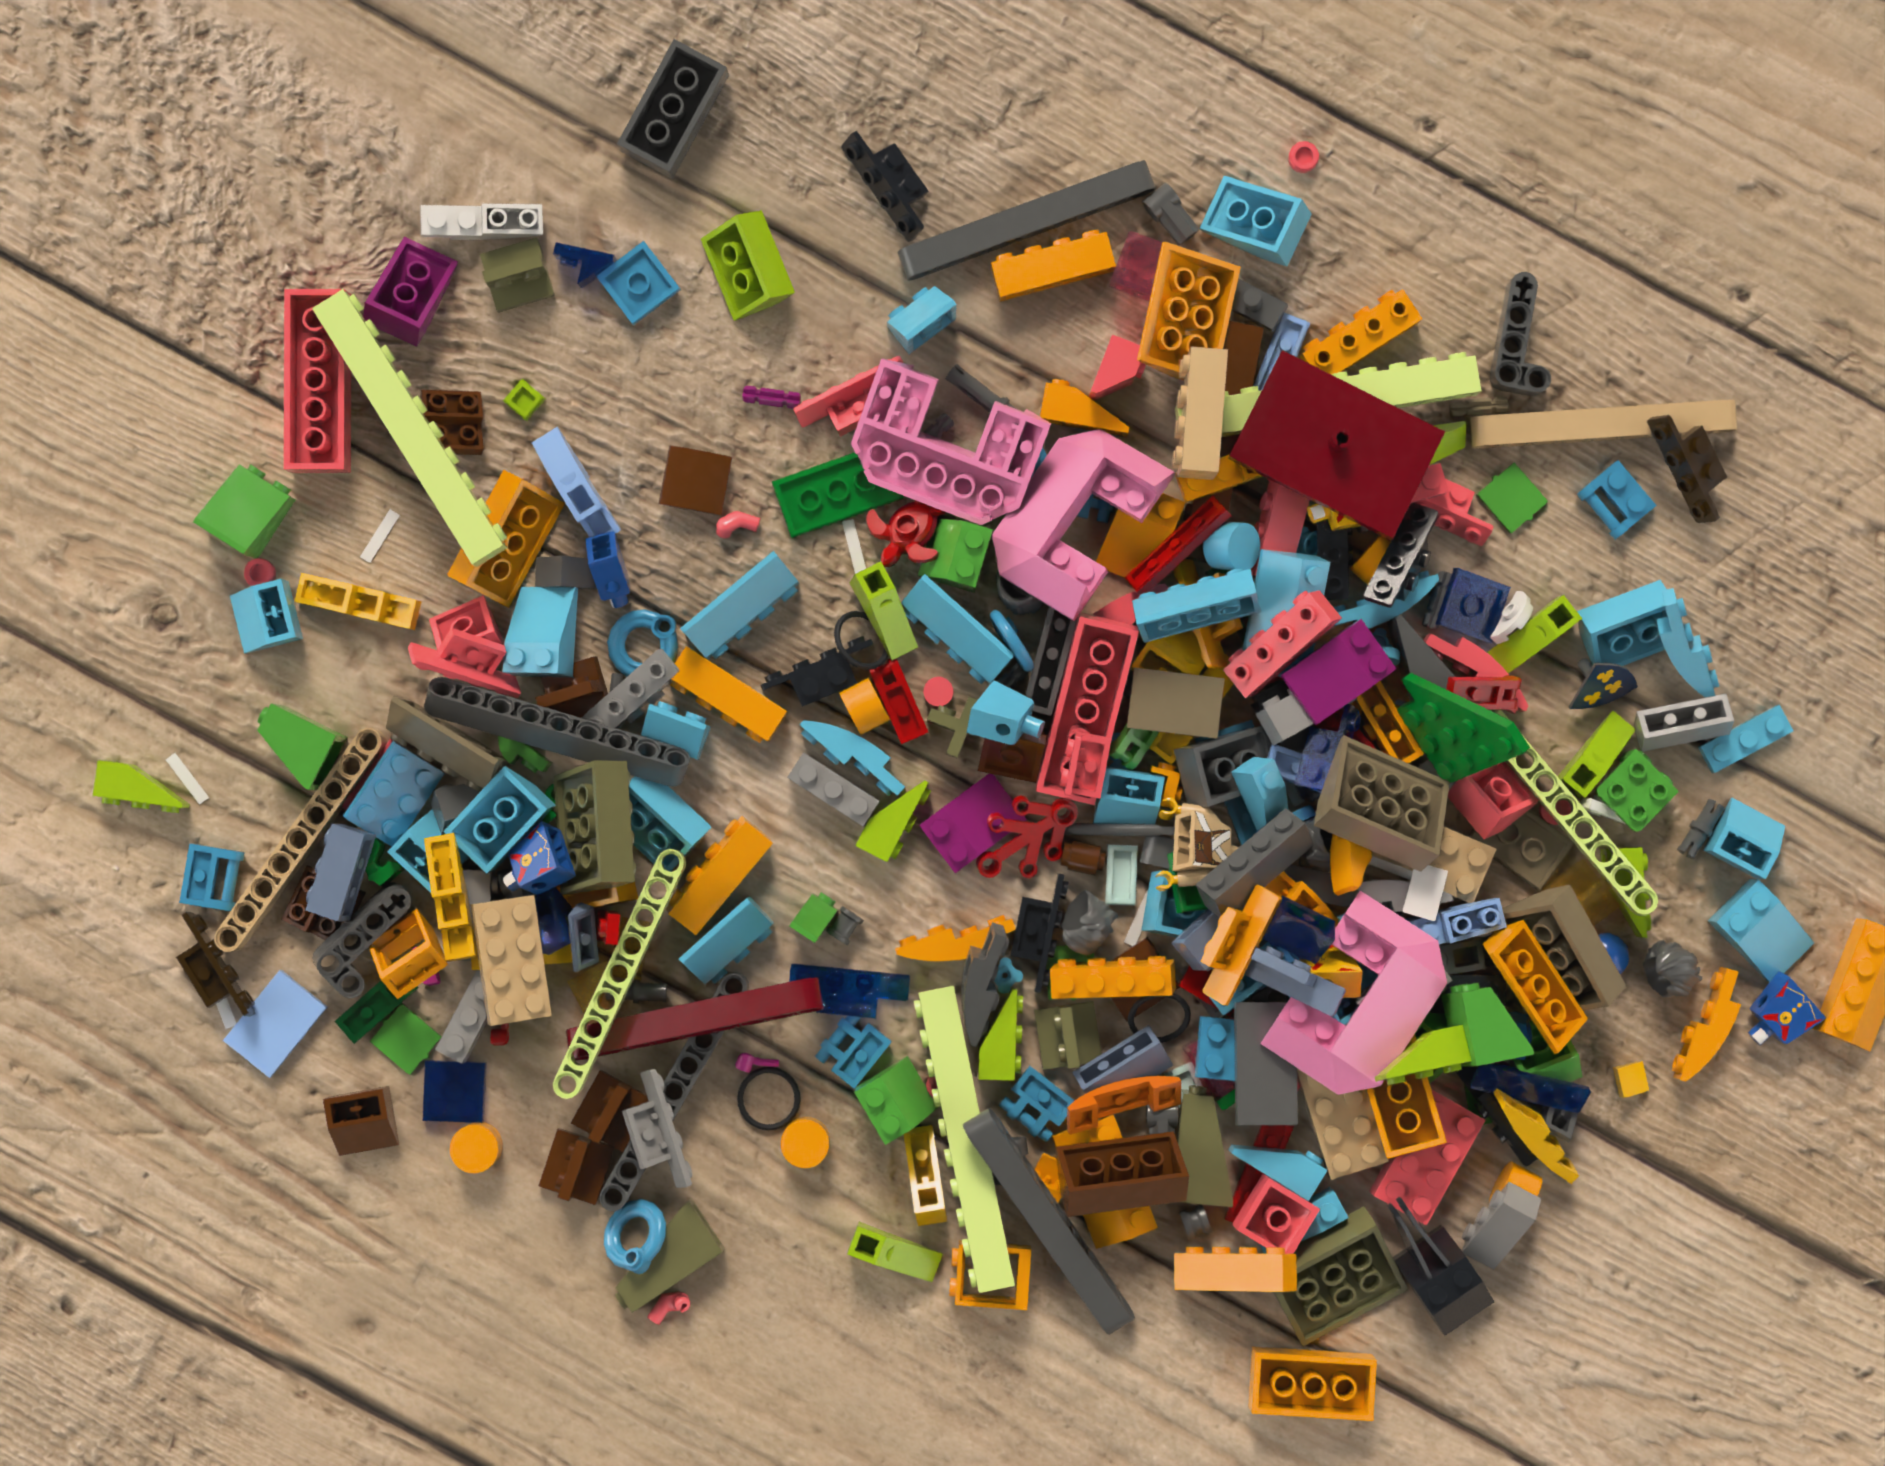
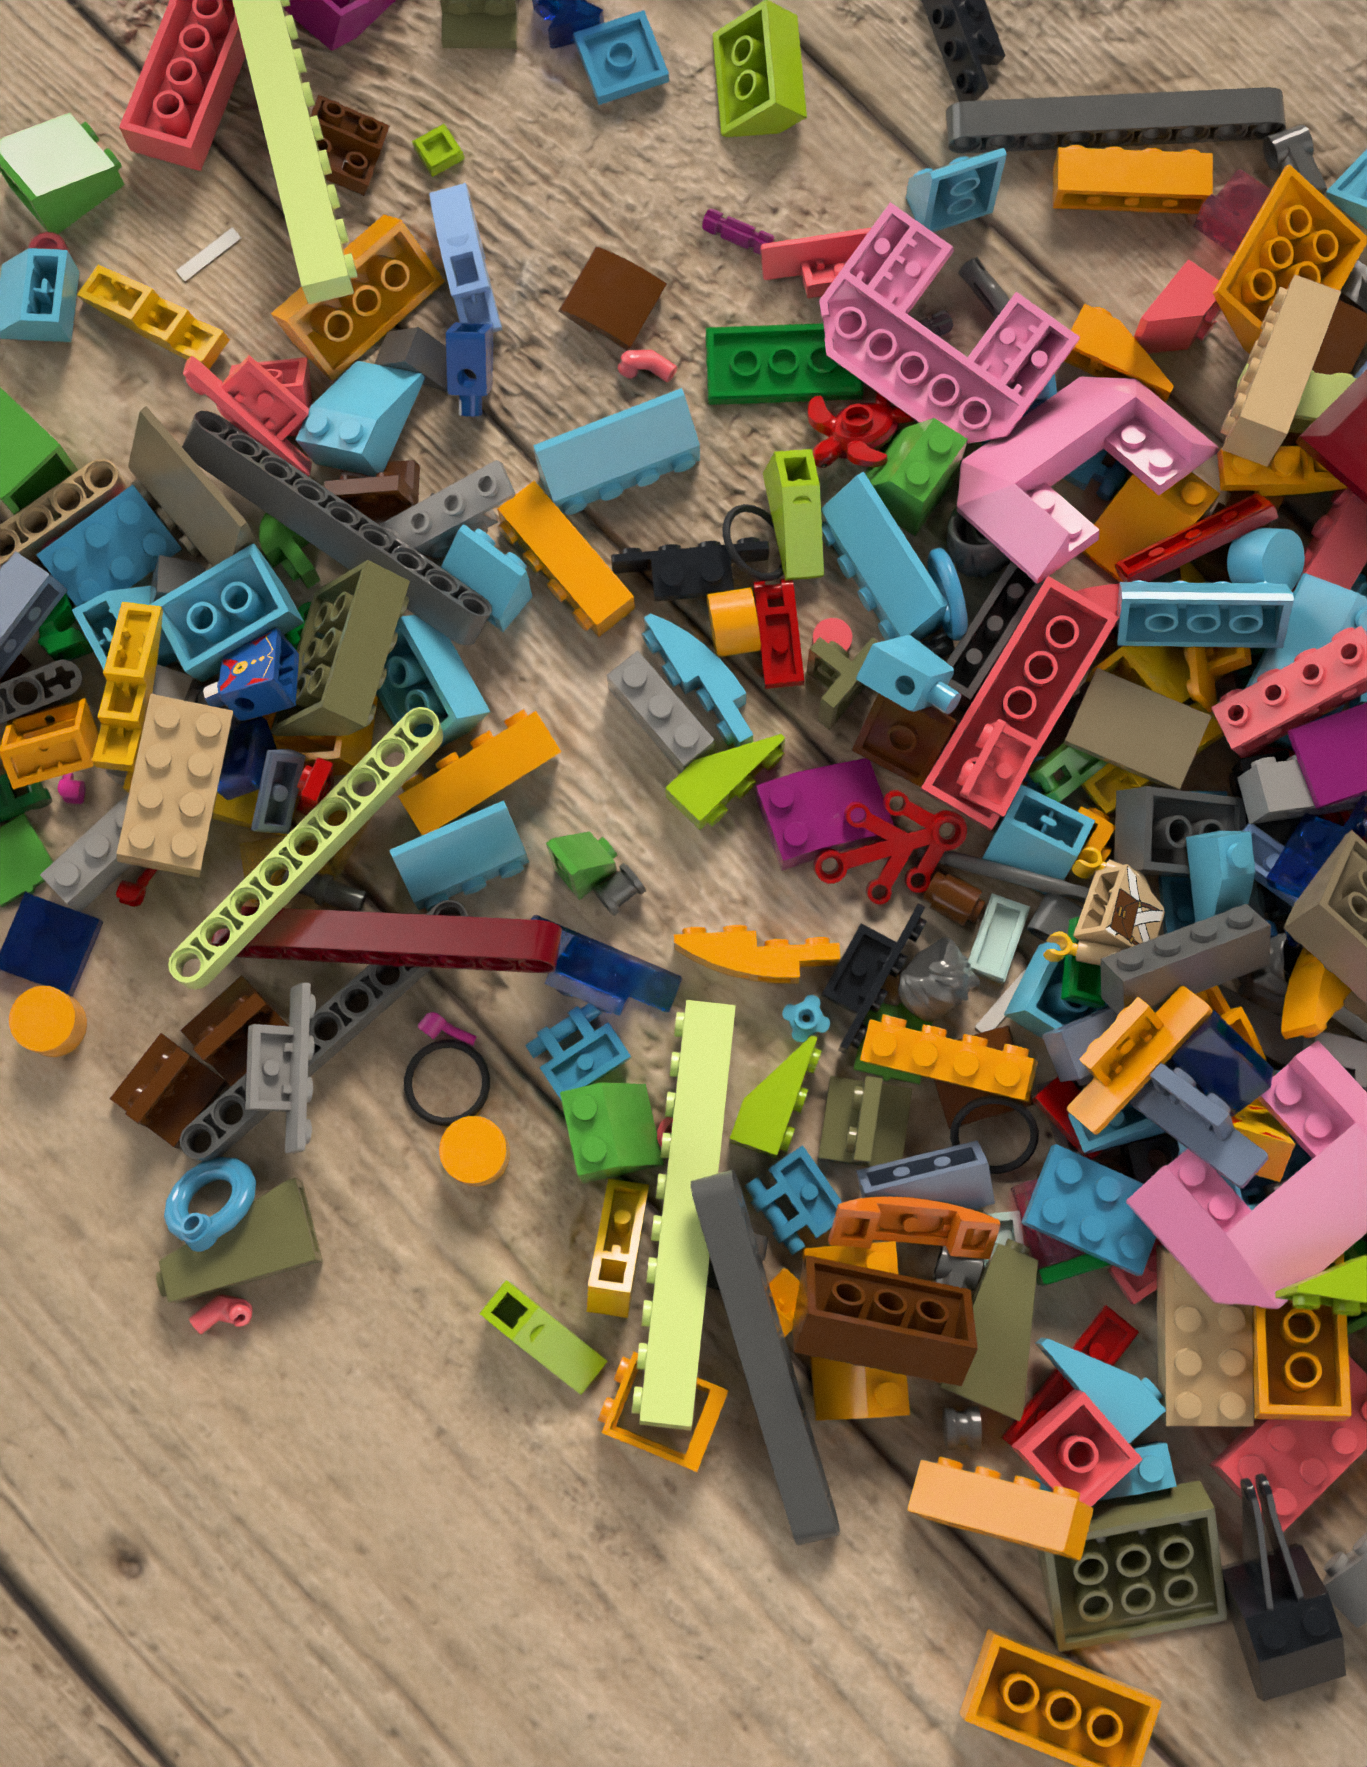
camera: 20 degrees right, 10 degrees down
dark azure piece [607,609,678,677] -> none
white sticker [842,519,866,574] -> none
dark grey slope [961,922,1009,1047] -> none
dark grey tile [1234,1002,1298,1125] -> none

